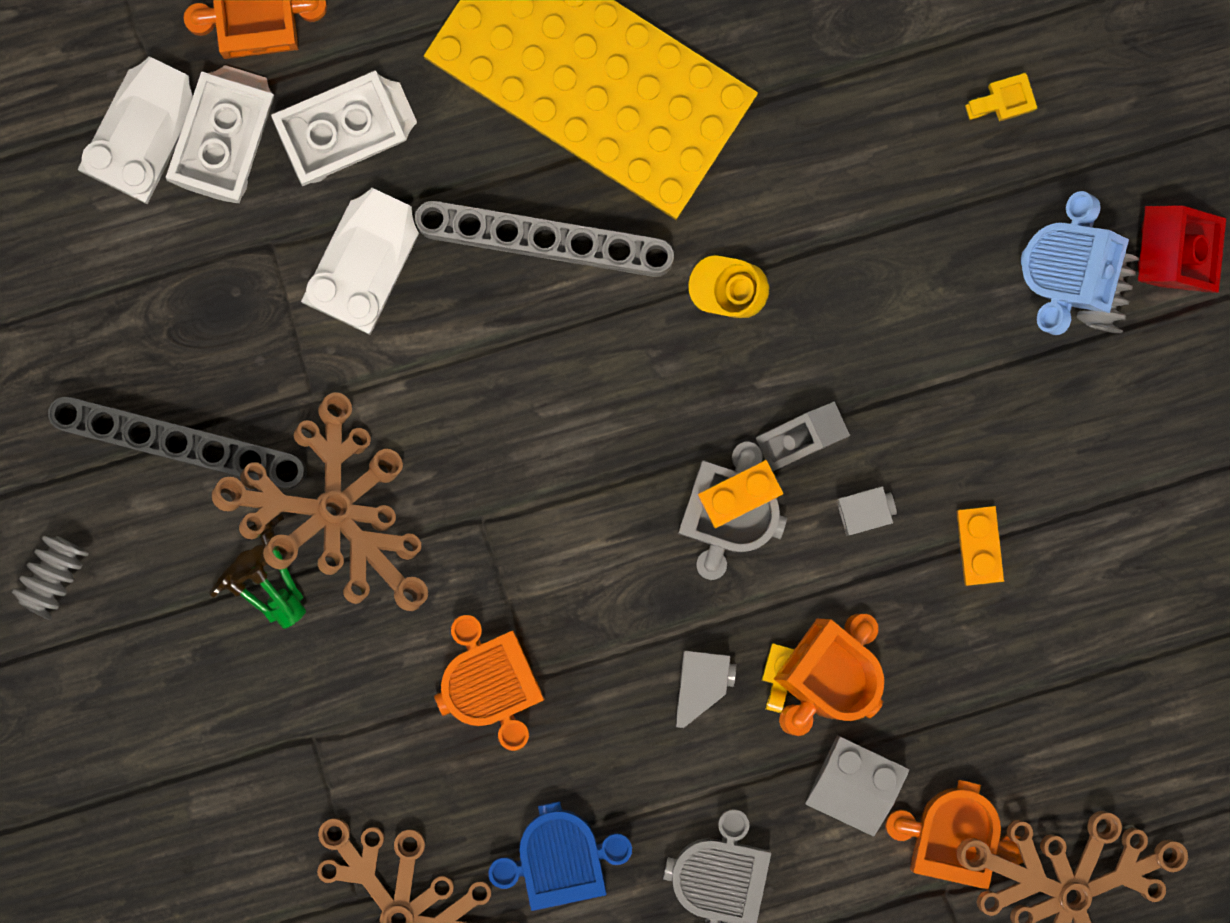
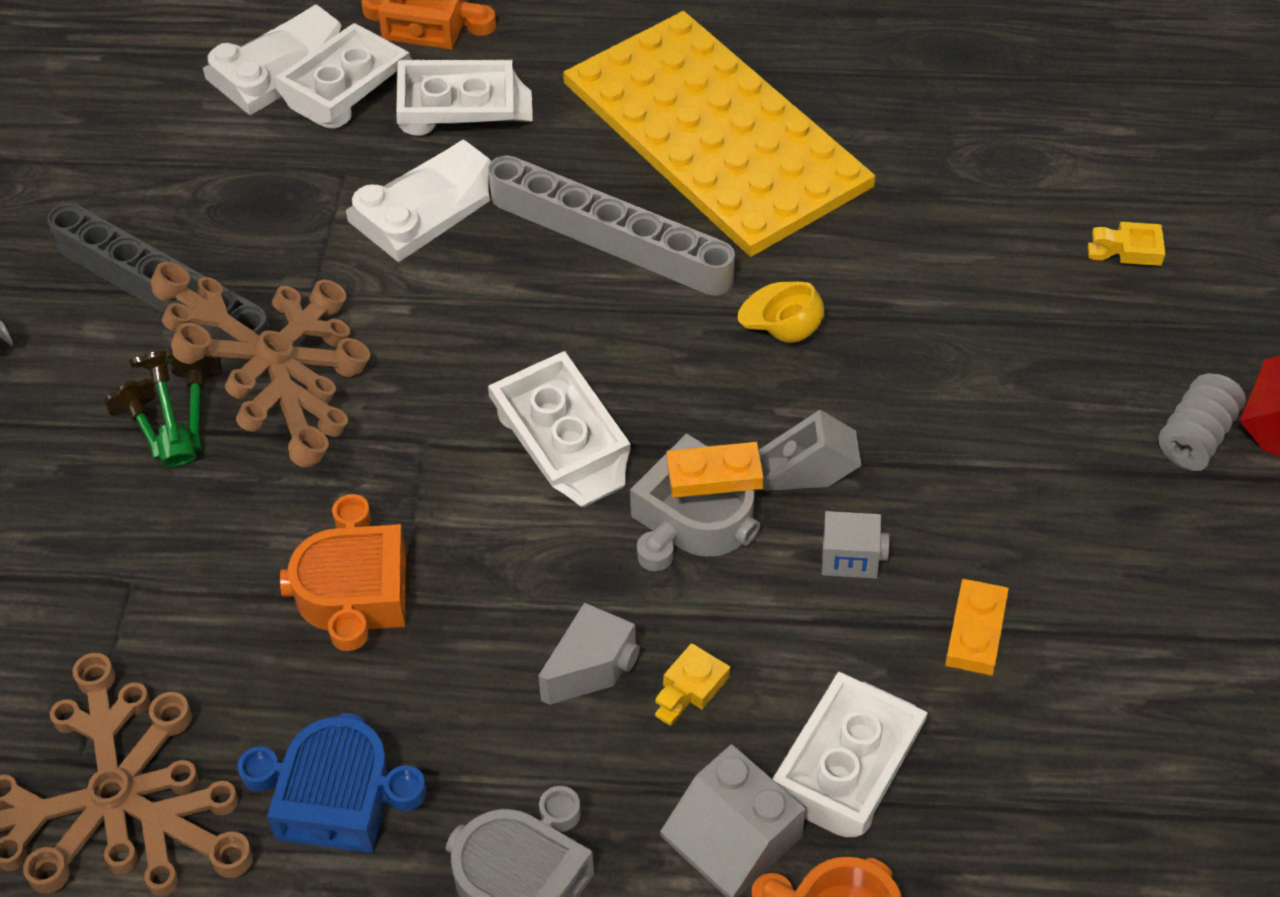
camera: 25 degrees right, 35 degrees down
orange piece [774,614,884,736] -> none
light blue piece [1021,191,1129,335] -> none
none -> white slope [488,351,630,507]
none -> white slope [772,671,928,837]

